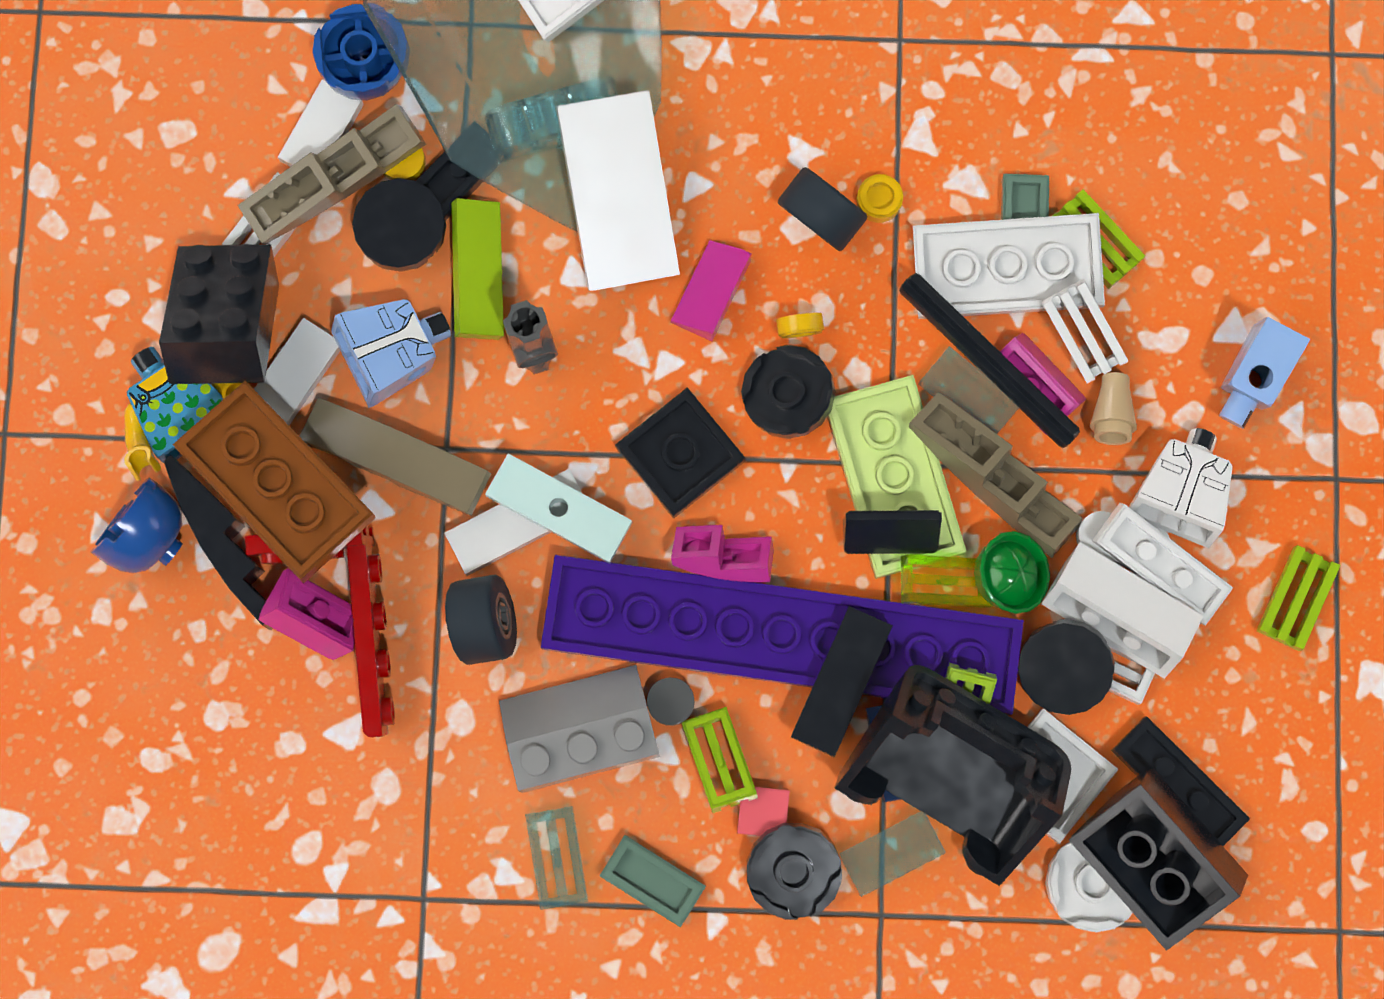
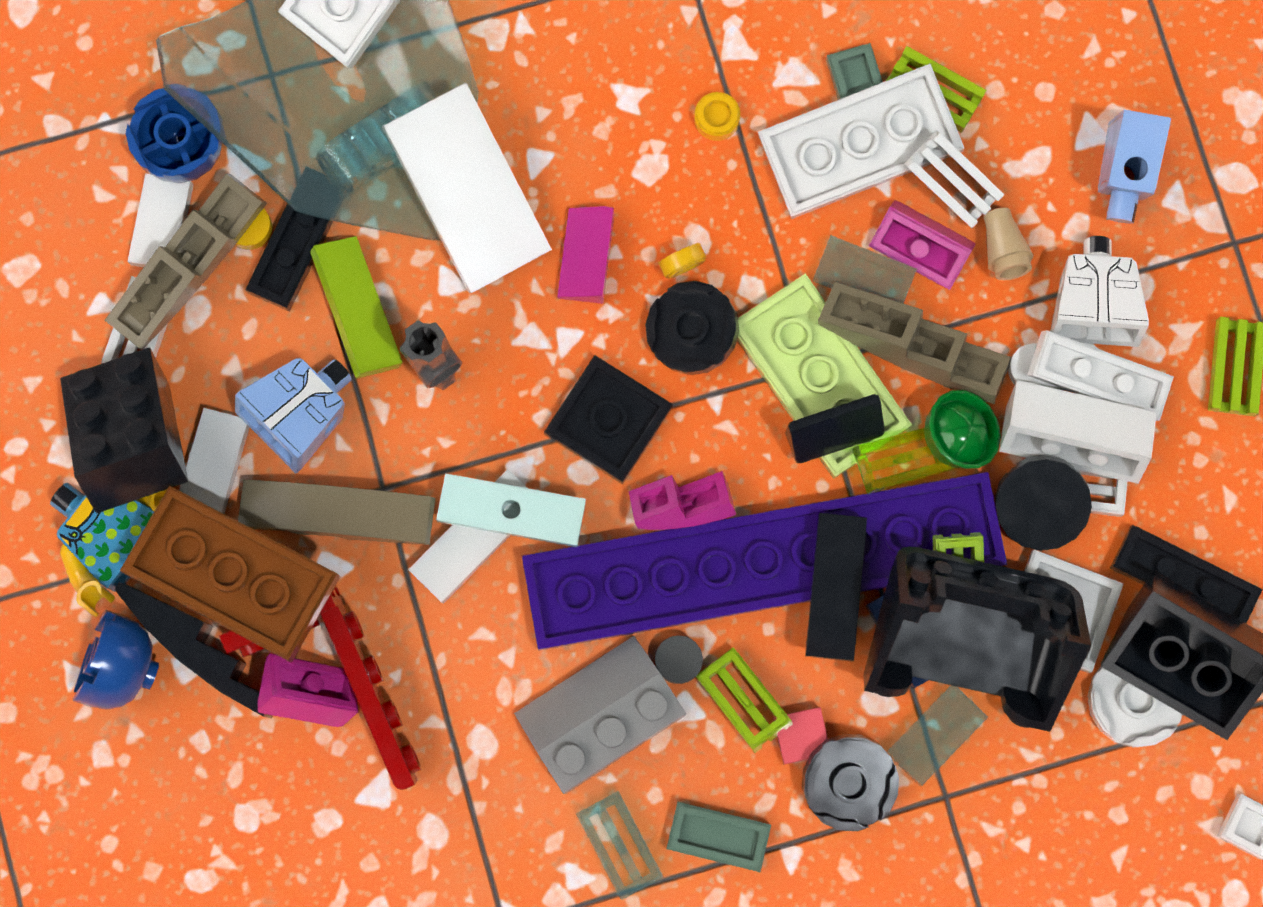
camera: 15 degrees left, 0 degrees up
black tile [352,178,446,272] -> none
black wheel [445,575,517,665] -> none
black wheel [778,167,868,251] -> none
black axle [899,273,1080,448] -> none

